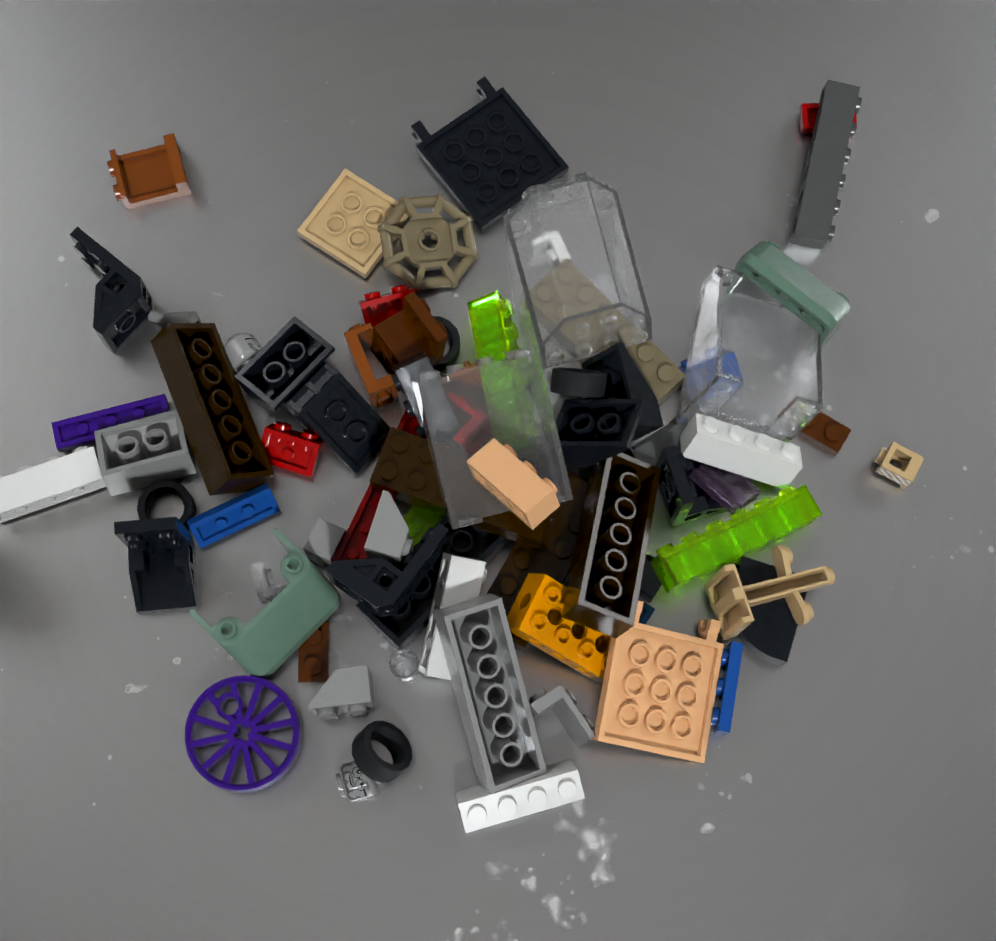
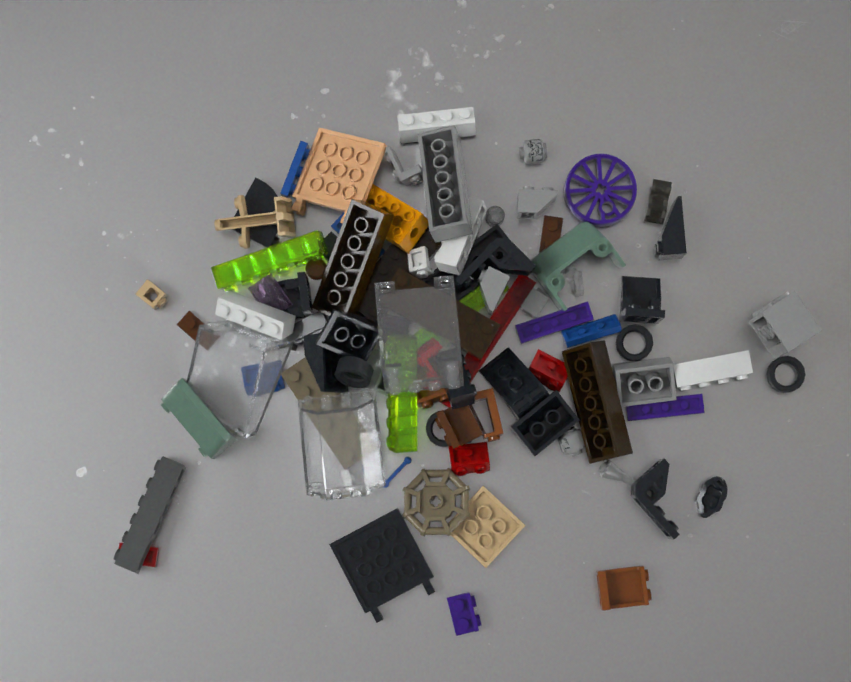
camera: 165 degrees left, 10 degrees up
black tyre [352,721,412,783] -> none
light nougat brick [466,438,560,530] -> none
none -> reddish brown piece [305,258,327,280]
none -> blue hinge [381,457,412,488]
none -> white bracket [407,246,434,279]
none -> dark purple bracket [447,592,482,636]
none -> dark purple plate [515,301,594,344]
none -> clear smoke brick [644,179,672,225]
none -> black slope [654,196,687,260]
none -> black arm [696,476,728,518]

